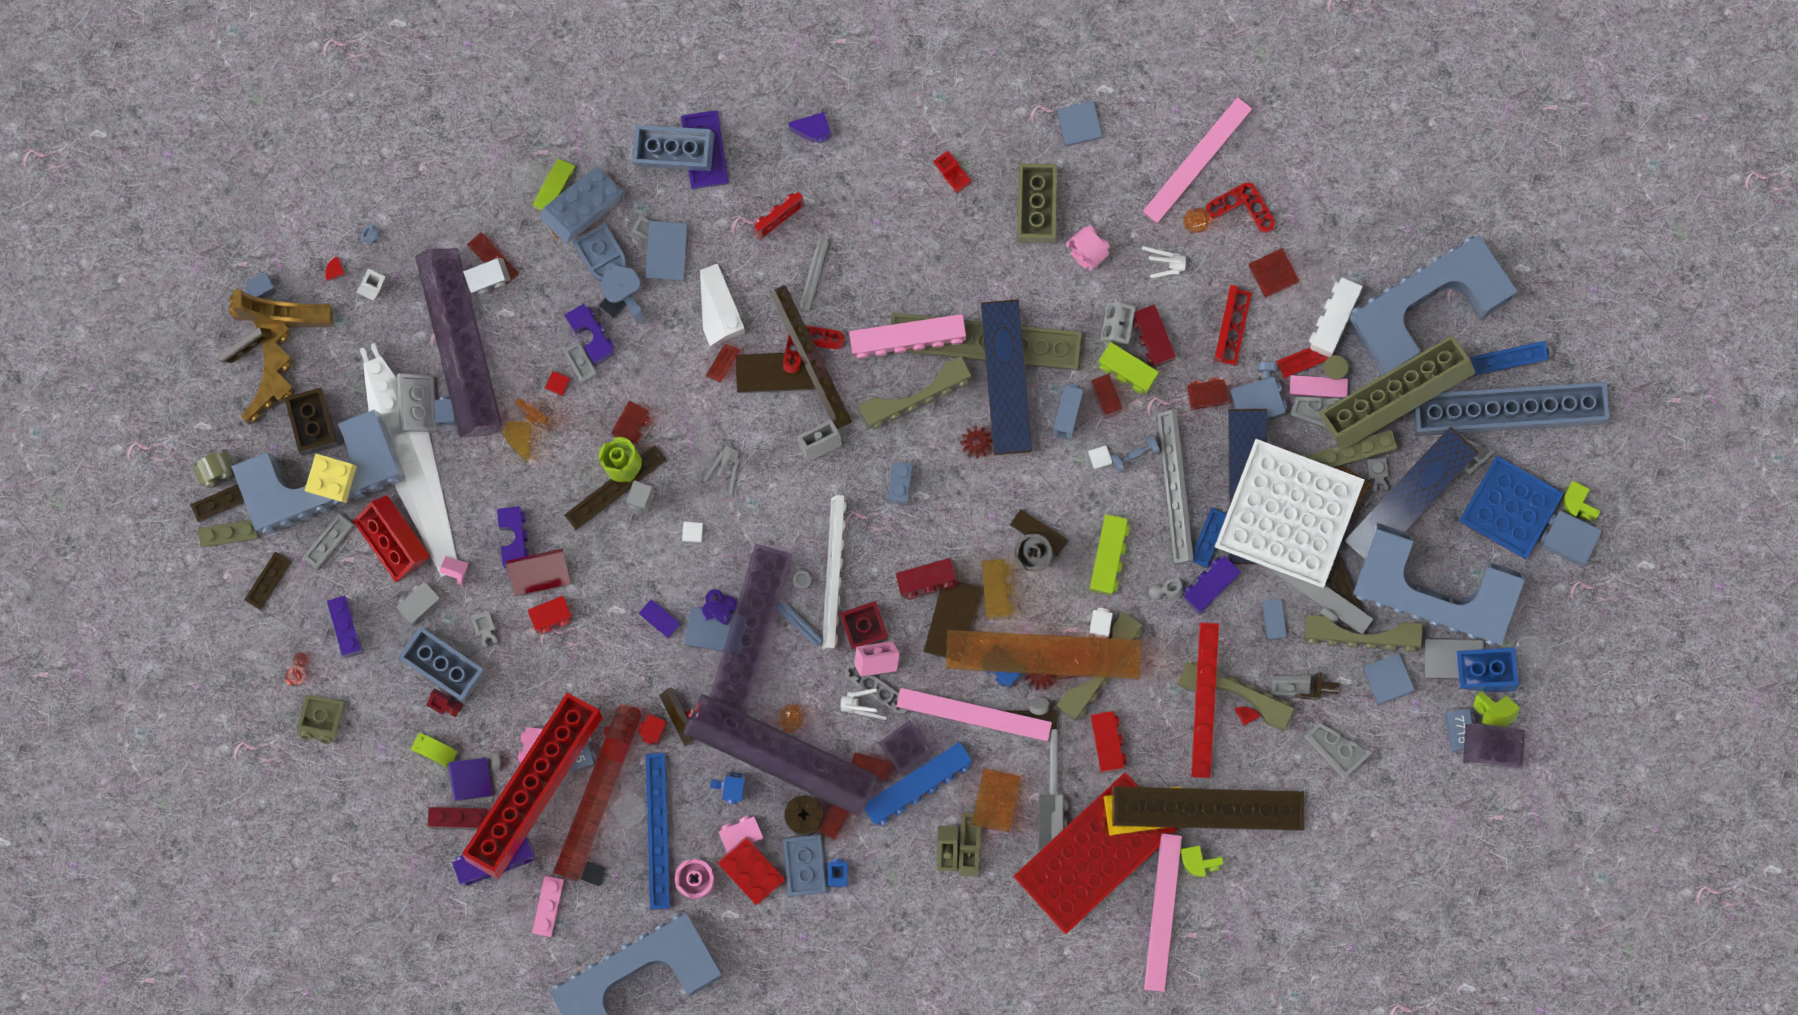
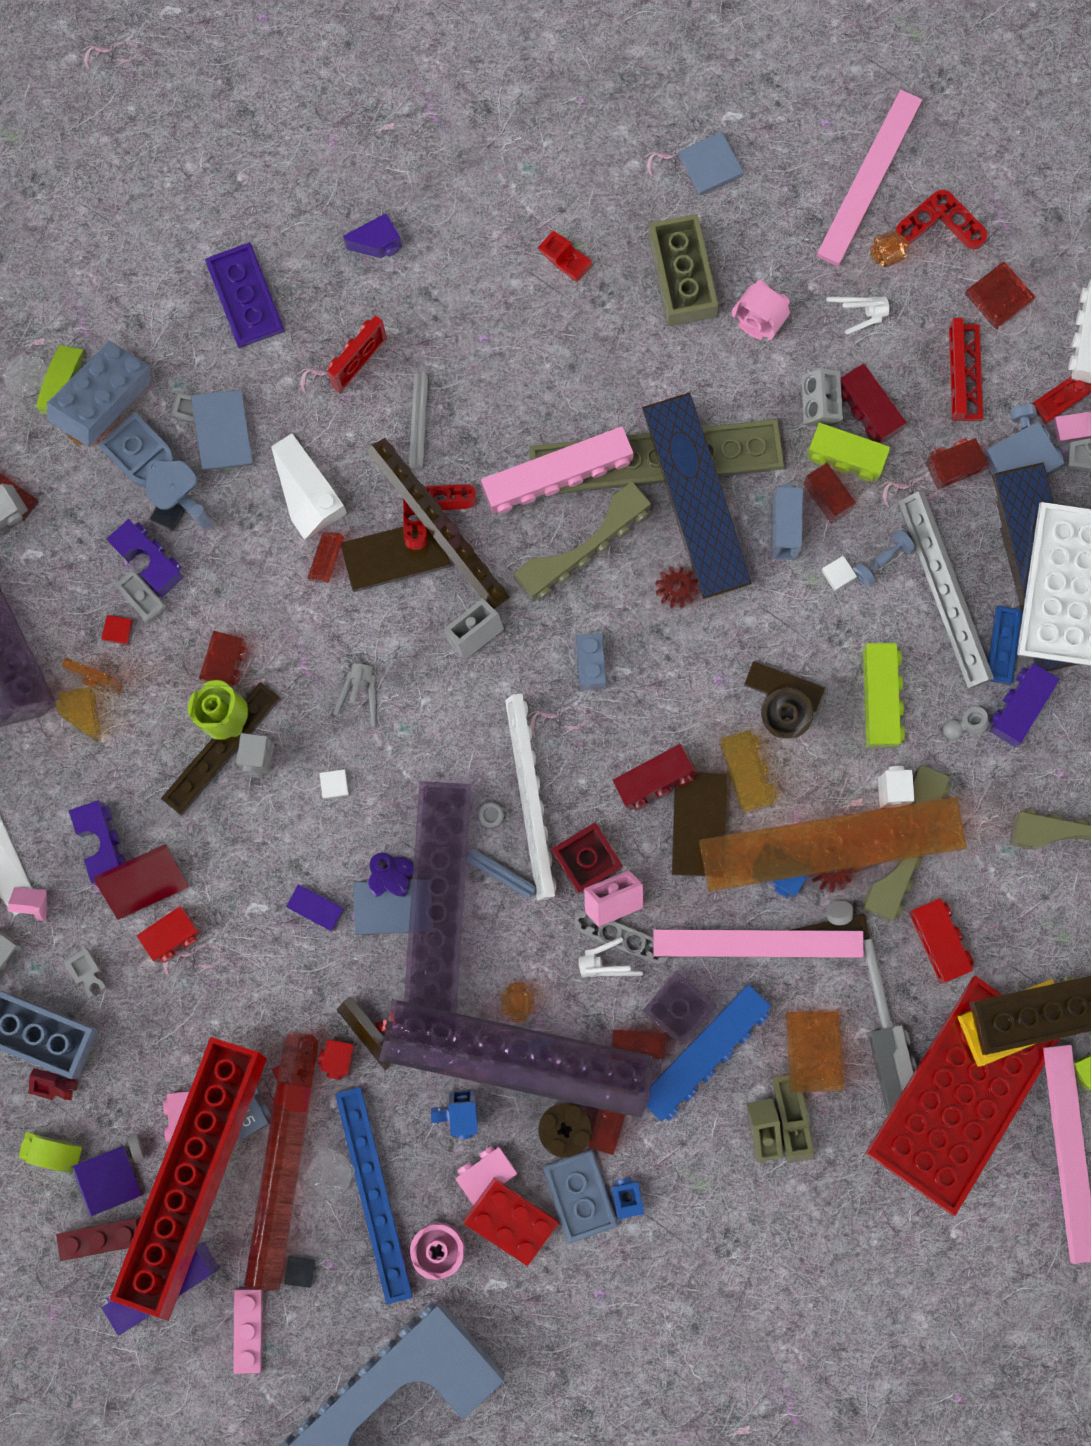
camera: 15 degrees left, 0 degrees up
sand blue brick [632,125,714,171] -> none
red plate [1191,622,1219,778] -> none

